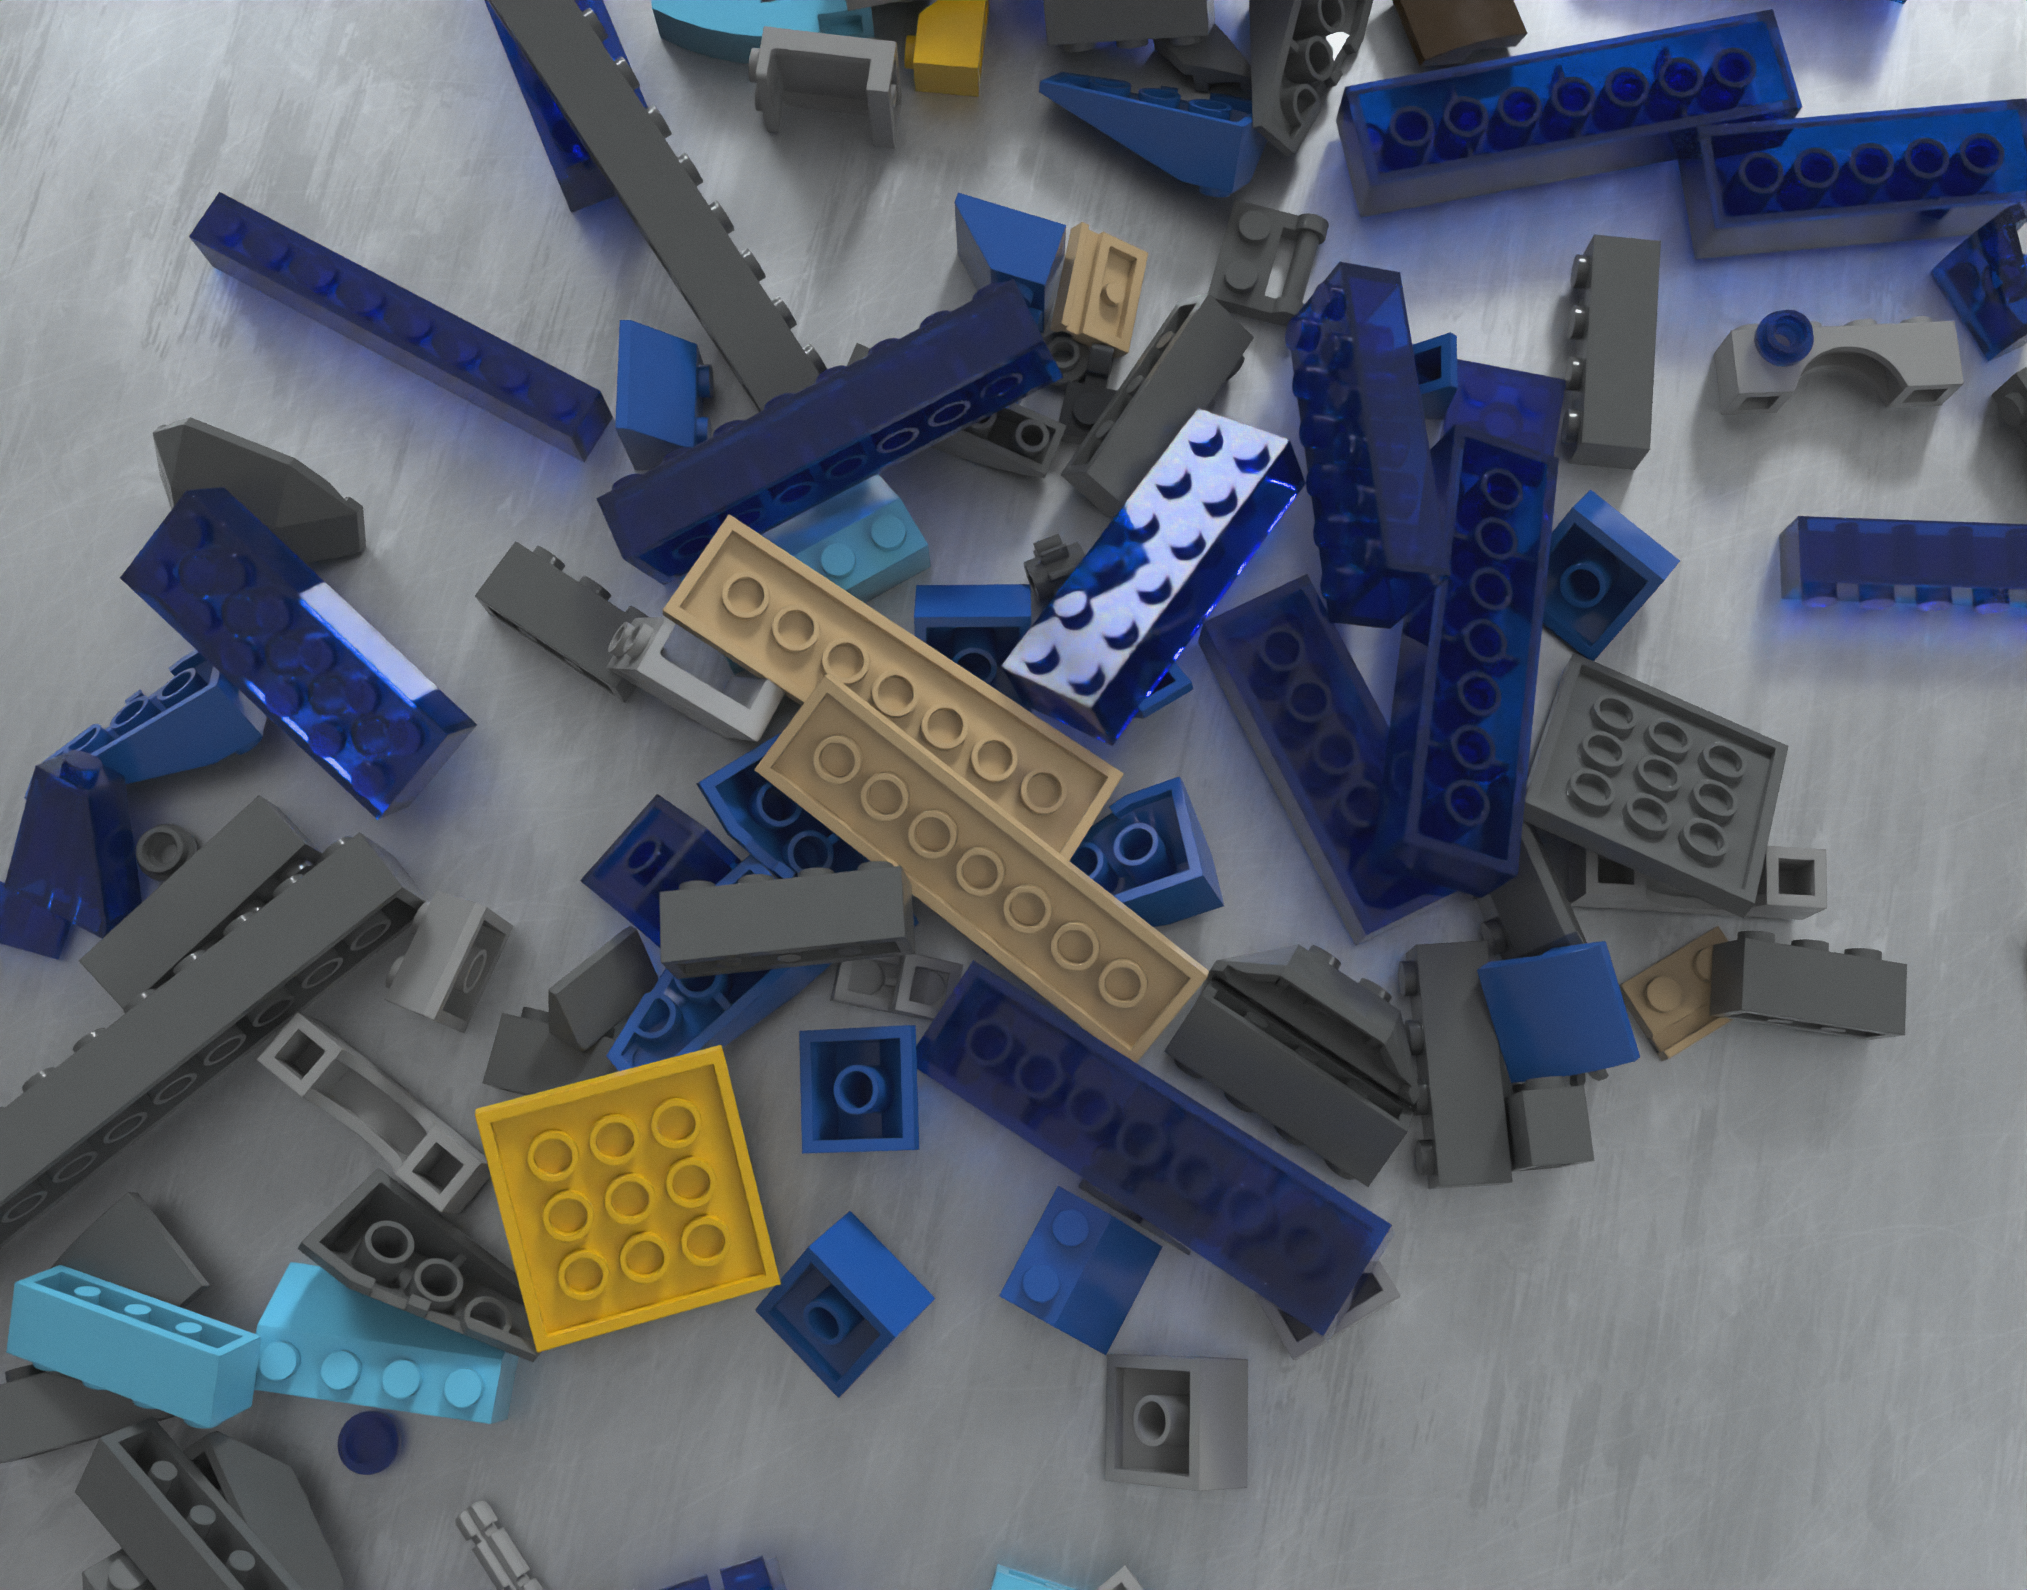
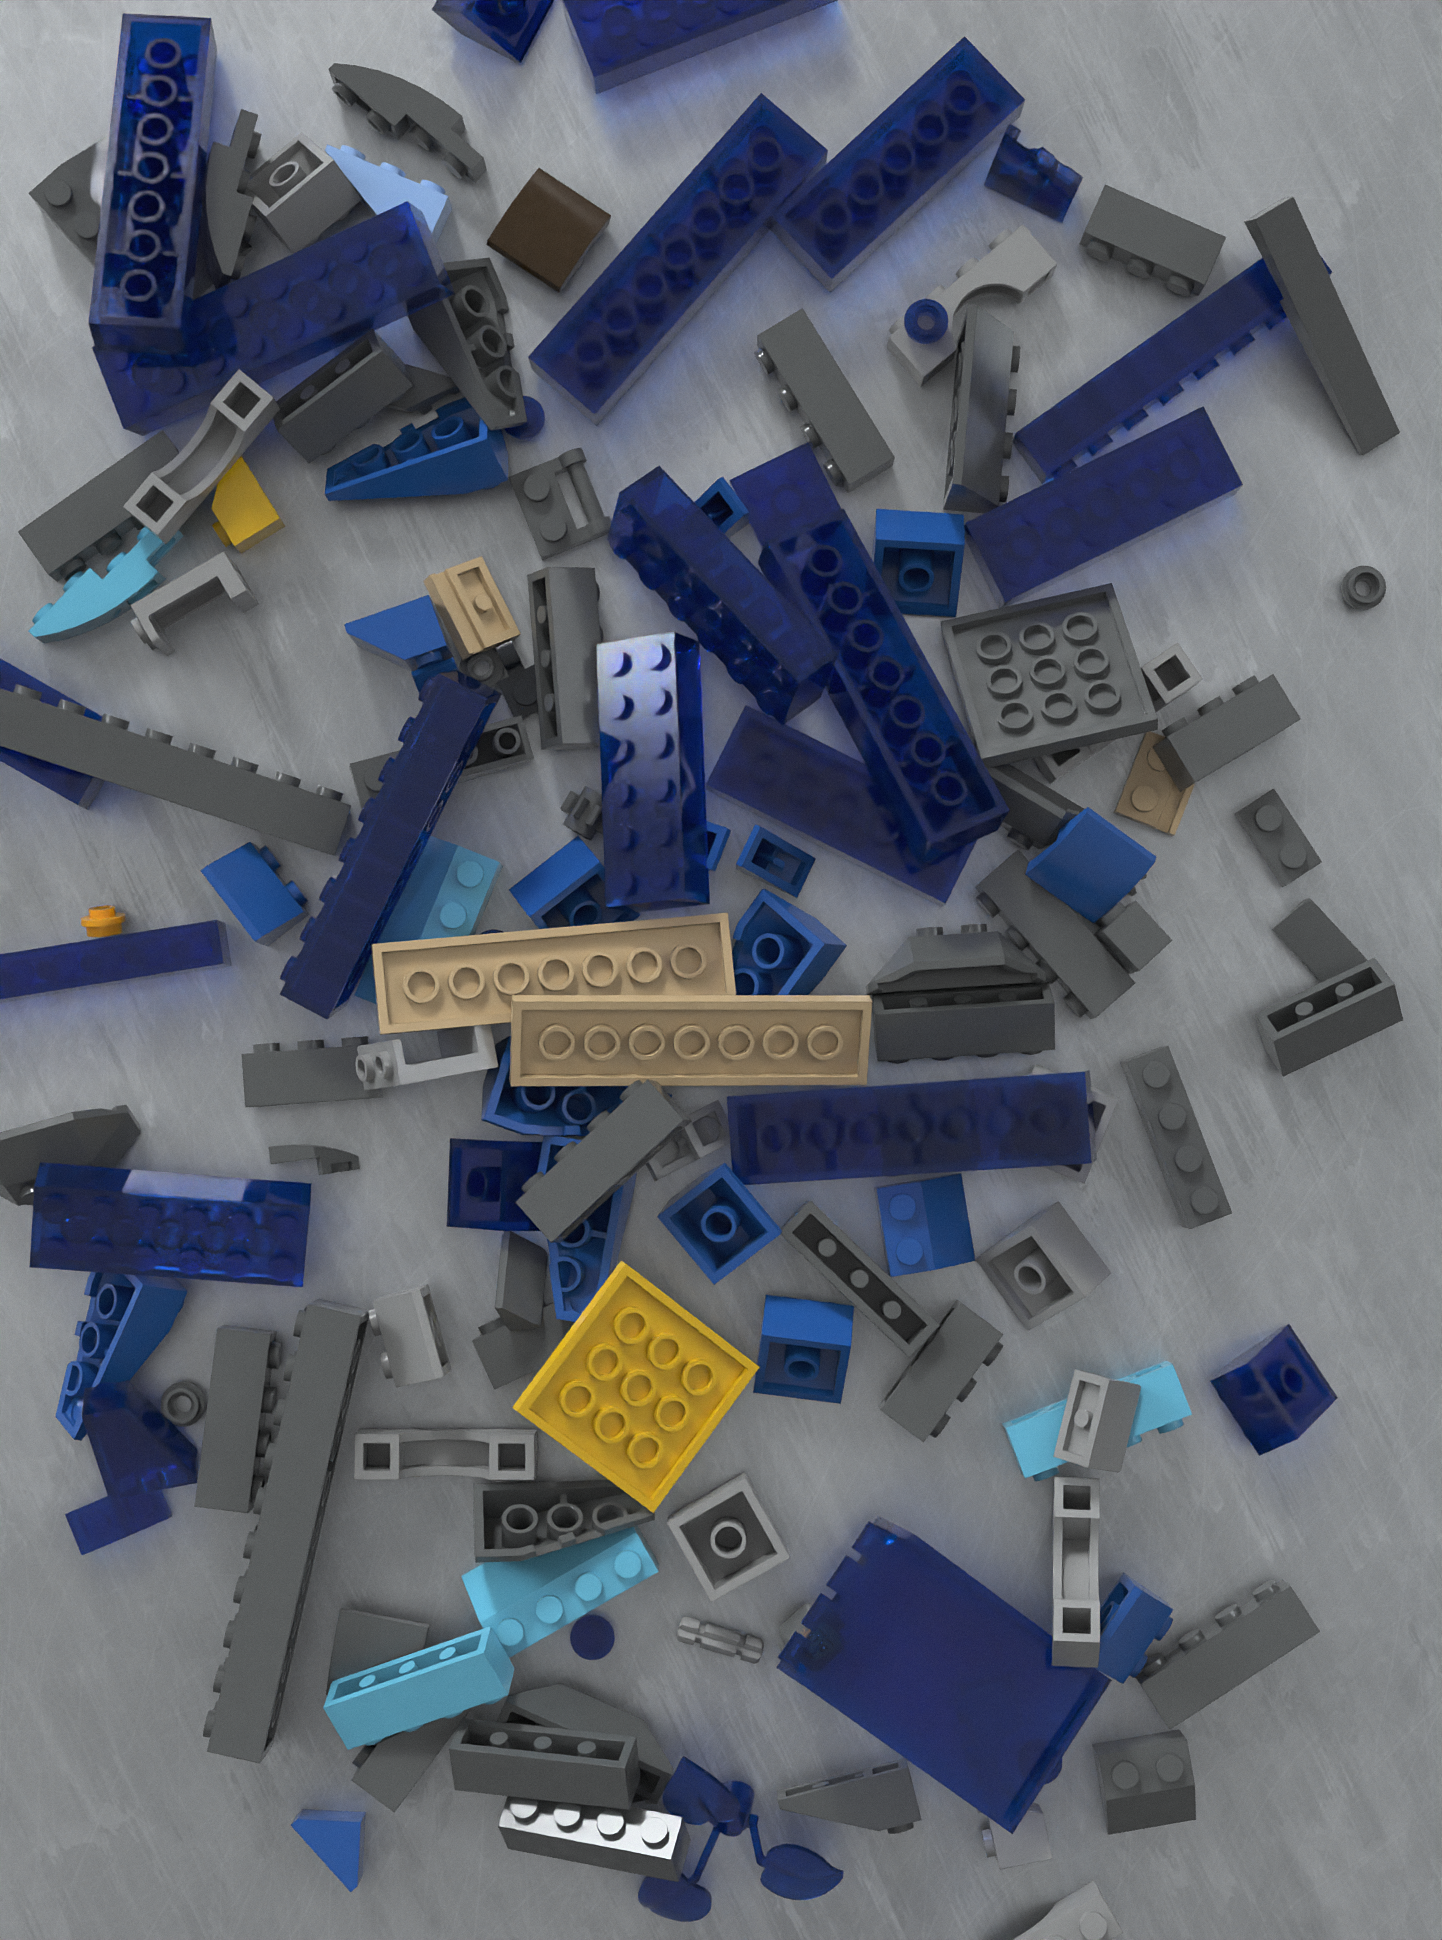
camera: 40 degrees left, 10 degrees up
none -> light orange plate [81,905,126,937]
none -> dark grey slope [268,1144,360,1175]
none -> clear blue plate [504,396,545,440]
none -> light grey brick [667,1473,790,1602]
none -> blue slope [736,824,816,898]
none -> dark grey brick [780,1200,940,1358]
none -> dark grey brick [878,1300,1003,1442]
none -> dark grey slope [943,304,1020,514]
none -> clear blue brick [964,406,1243,608]
none -> dark grey brick [1120,1046,1232,1229]
none -> dark grey plate [1235,789,1322,887]
none -> dark grey brick [1254,958,1403,1077]
none -> dark grey slope [1272,898,1368,982]

